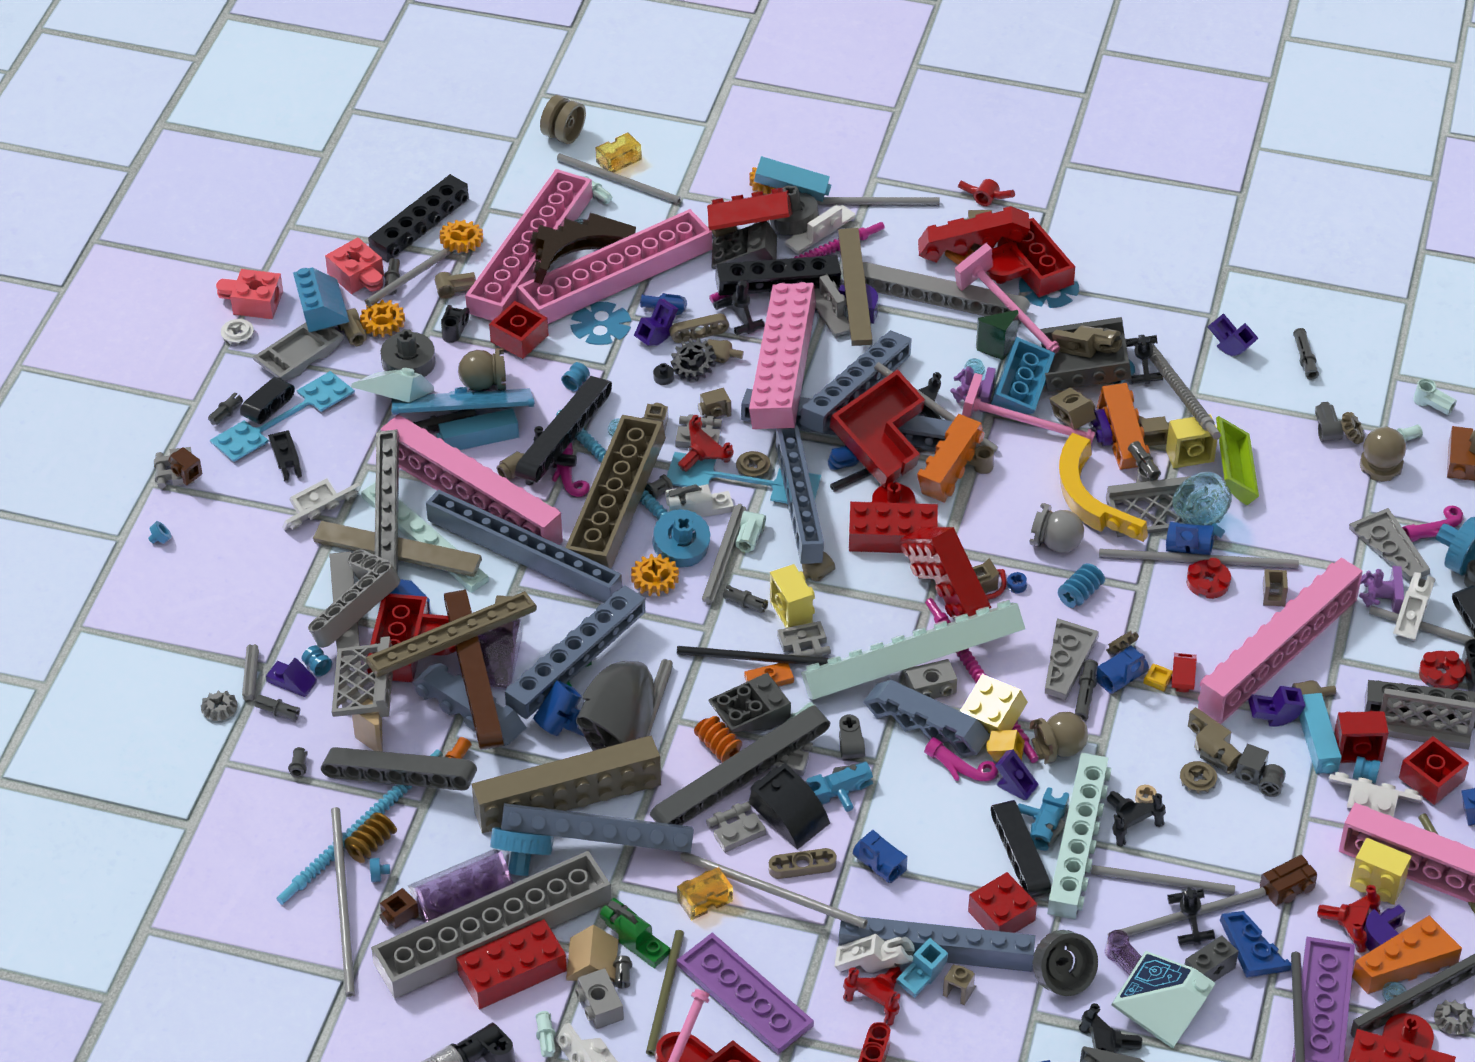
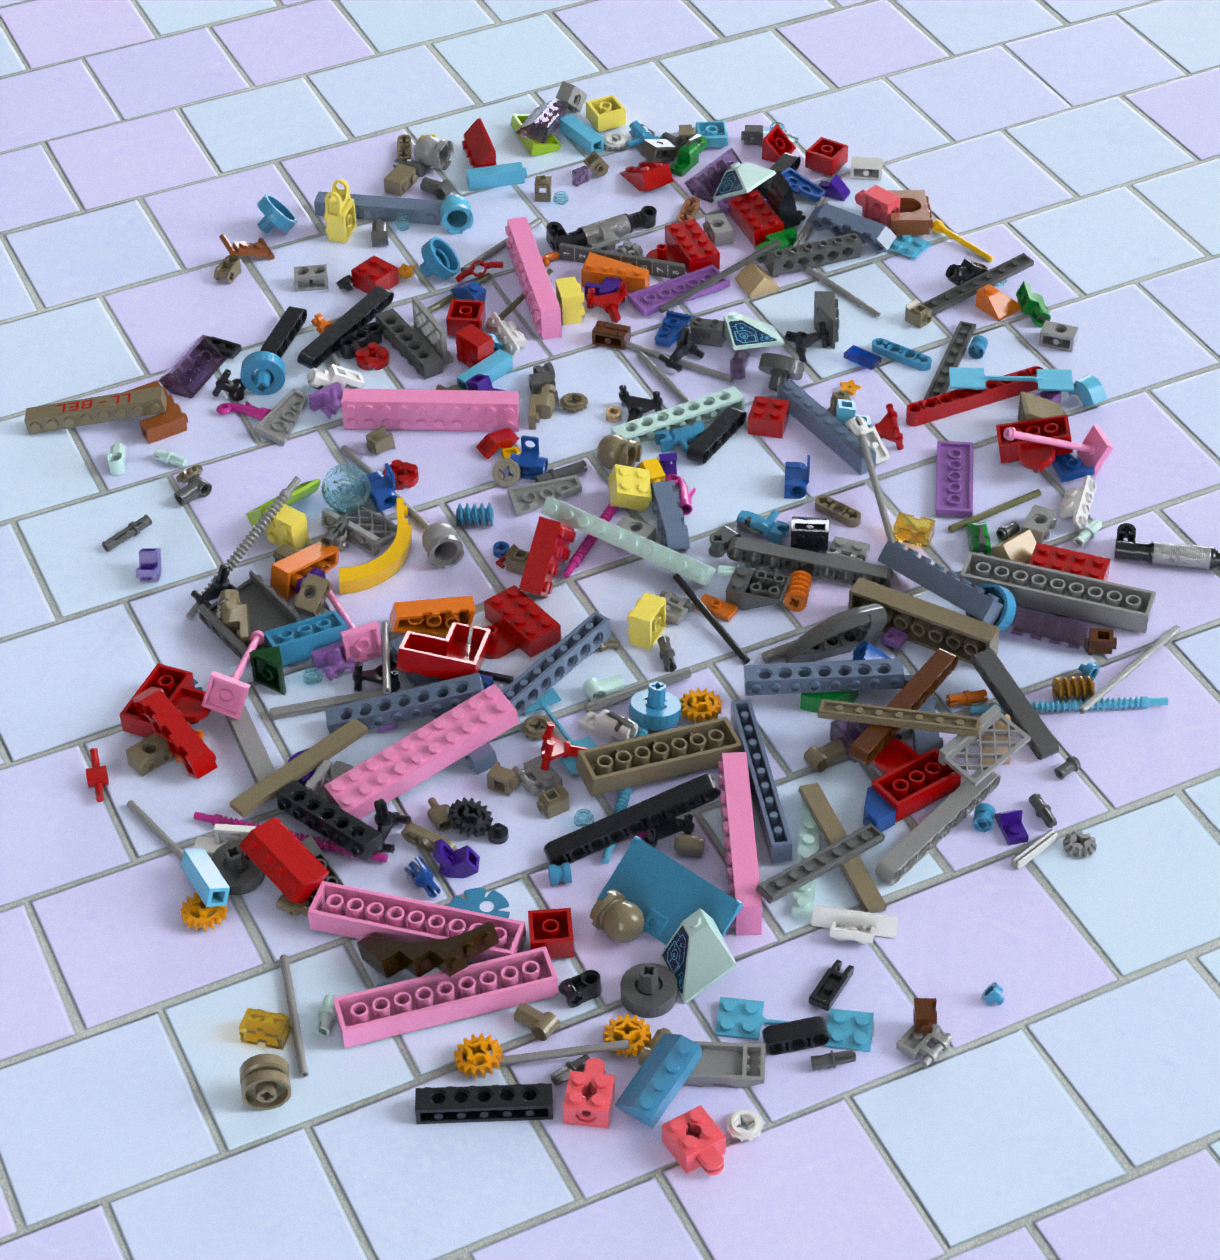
camera: 130 degrees left, 5 degrees down
light grey beam [308,550,400,648] -> none
dark tan tile [1360,426,1407,482] -> none
none -> light grey axle [269,688,384,720]
none -> light orange plate [839,380,861,396]

